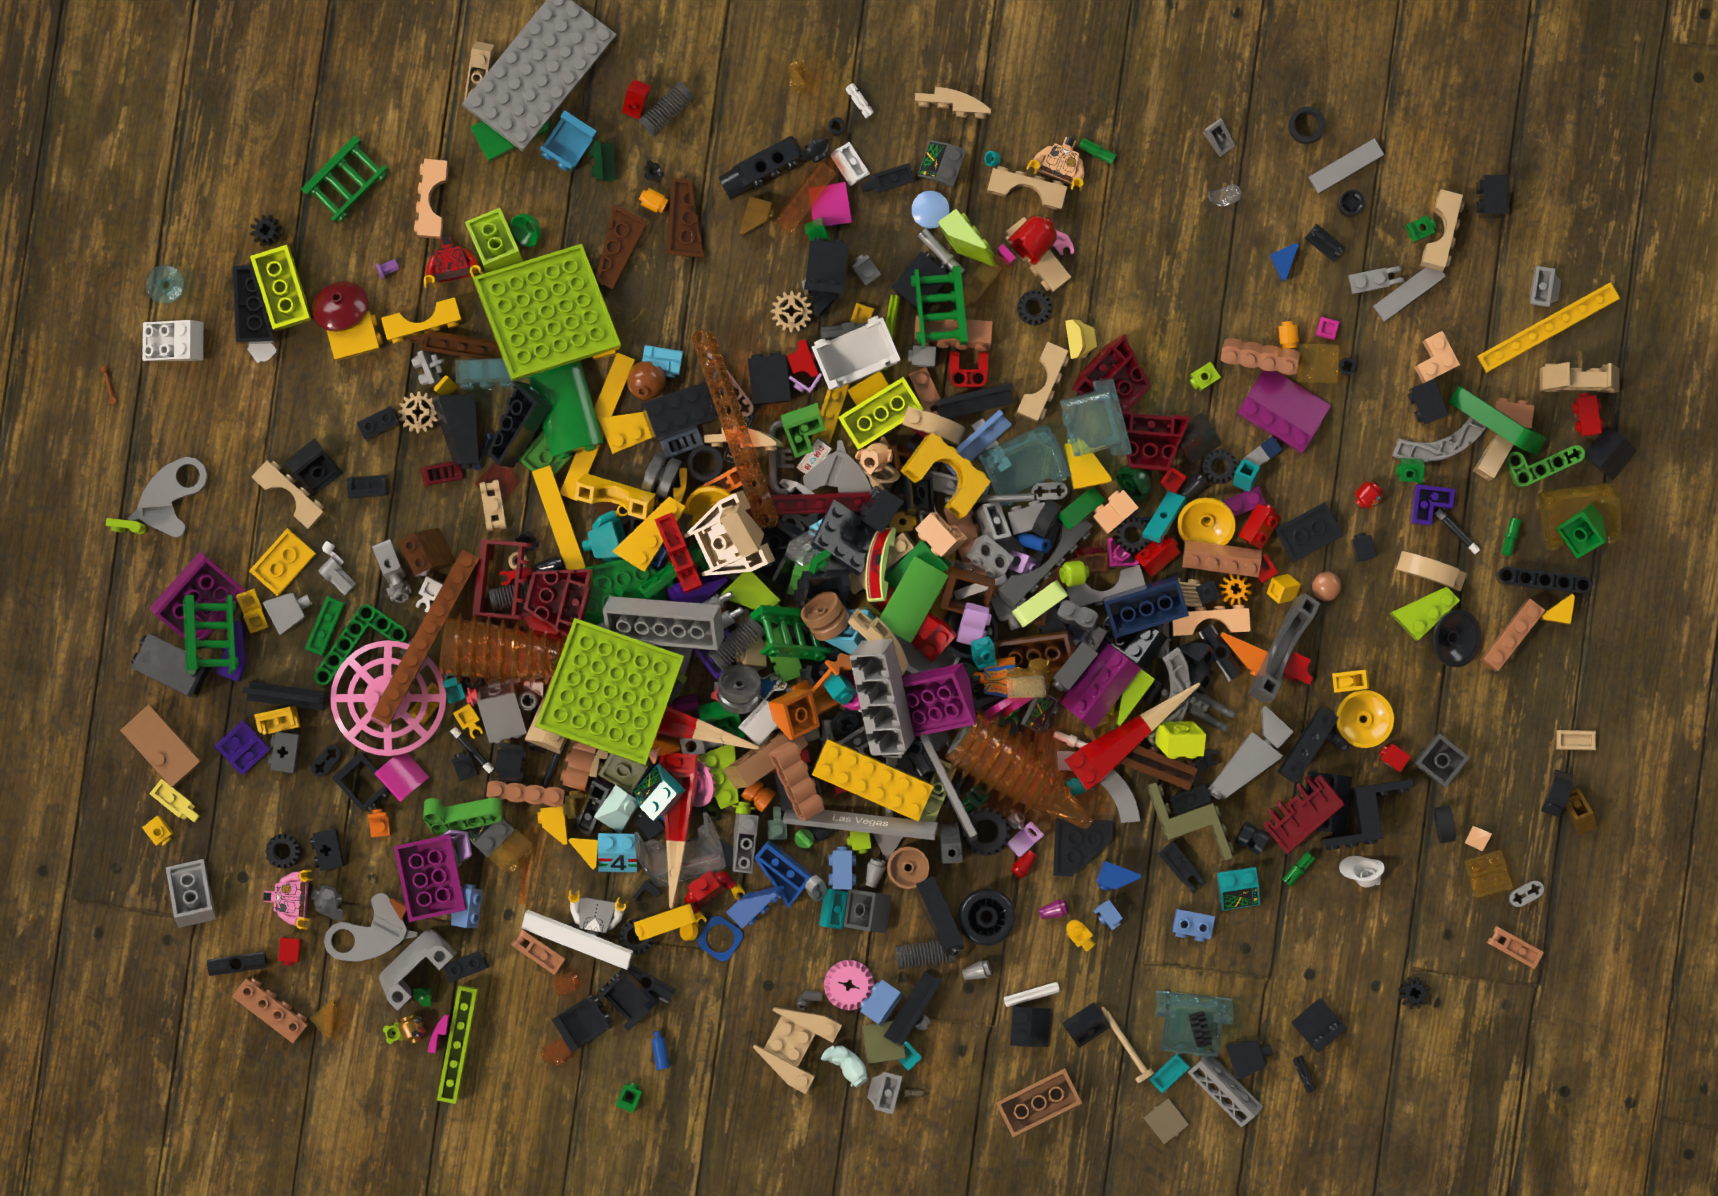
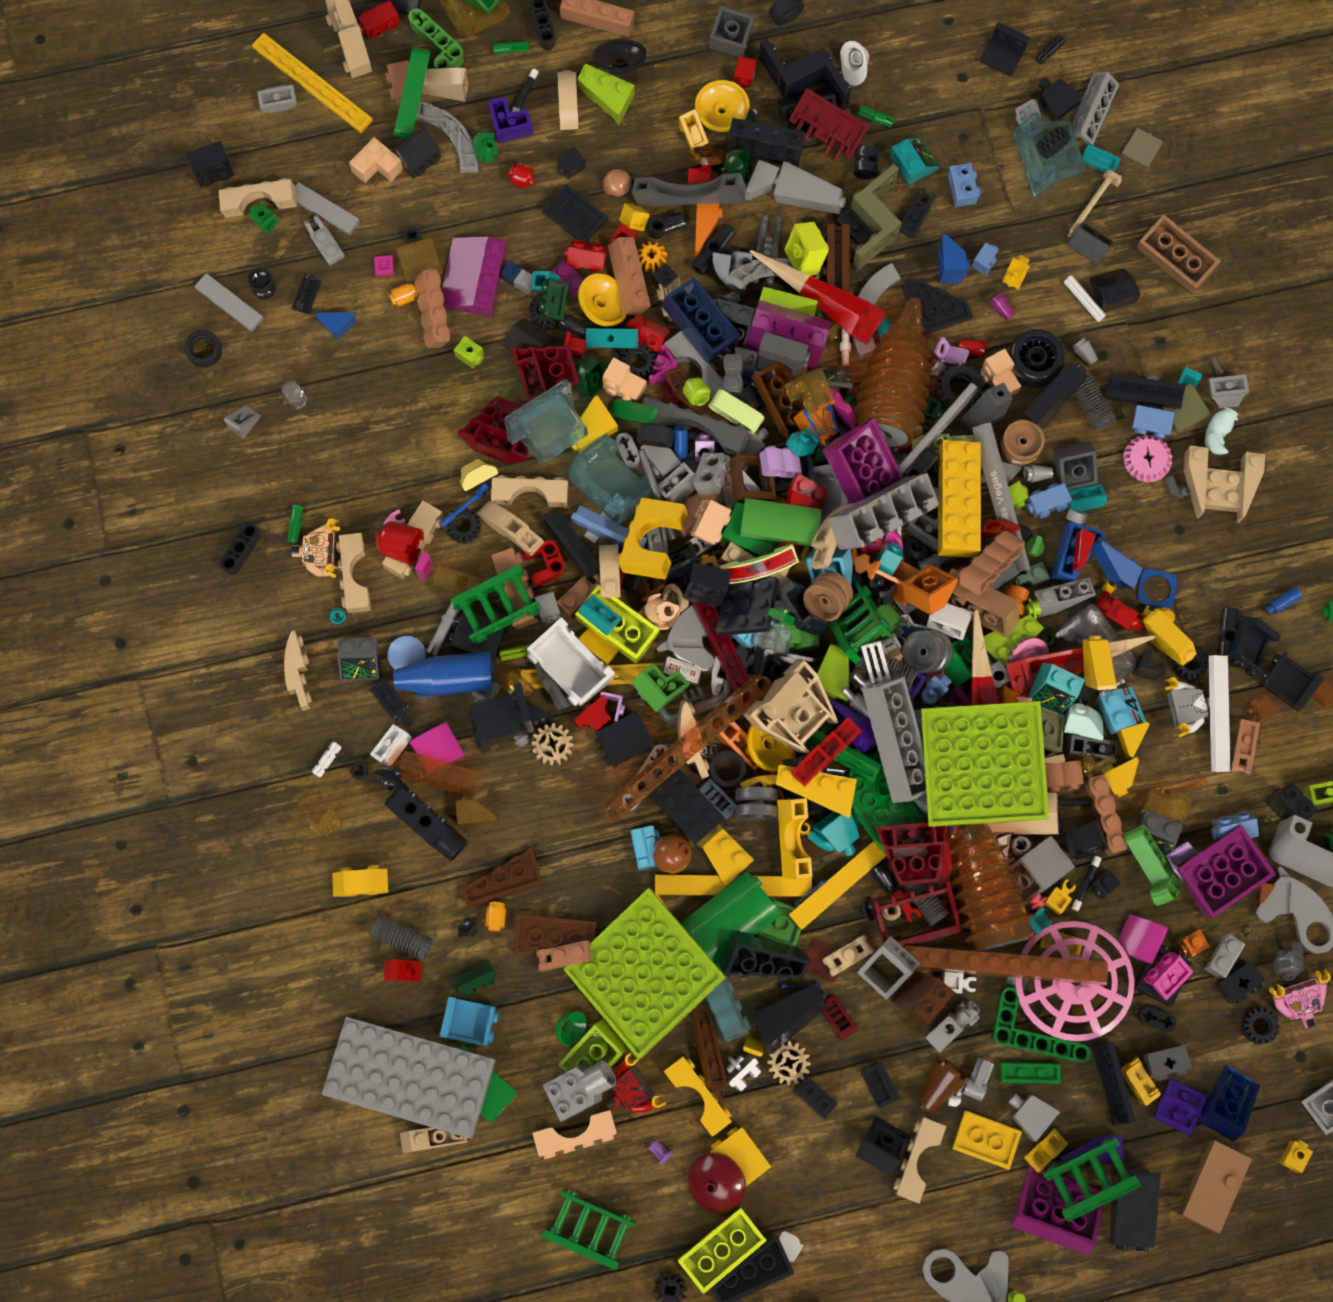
camera: 115 degrees left, 10 degrees down
light yellow hinge [150,779,200,822] -> none
green panel [804,218,830,242] -> none
lime slope [938,209,996,267] -> none
light nougat arch [1171,605,1250,636] -> none
none -> black beam [220,522,261,575]
none -> yellow brick [332,865,388,897]
none -> blue piece [393,651,494,698]
none -> blue piece [439,483,492,528]
none -> tan slope [476,501,544,556]
none -> clear yellow bracket [503,668,534,697]
none -> nougat plate [536,940,592,971]
none -> dark green bracket [538,278,569,321]
none -> light grey brick [543,1061,616,1122]
none -> teal slope [578,594,622,636]
none -> black piece [649,212,686,239]
none -> reddish brown tile [689,146,725,165]
none -> dark green cylinder [721,147,751,184]
none -> dark blue hinge [794,879,827,907]
none -> light grey window [857,936,920,1000]
none -> white tile [861,641,891,684]
none -> light grey bush [878,632,902,656]
none -> reddish brown cone [918,1055,970,1113]
none -> medium blue hips [921,674,951,706]
none -> light nougat brick [980,349,1021,396]
none -> red plate [981,519,1021,538]
none -> light grey bracket [1015,99,1041,128]
none -> red slope [1073,529,1096,572]
none -> yellow slope [1083,635,1117,690]
none -> dark pink bracket [1143,952,1193,1000]
none -> clear blue slope [1198,1065,1261,1142]
none -> light grey brick [1204,934,1245,979]

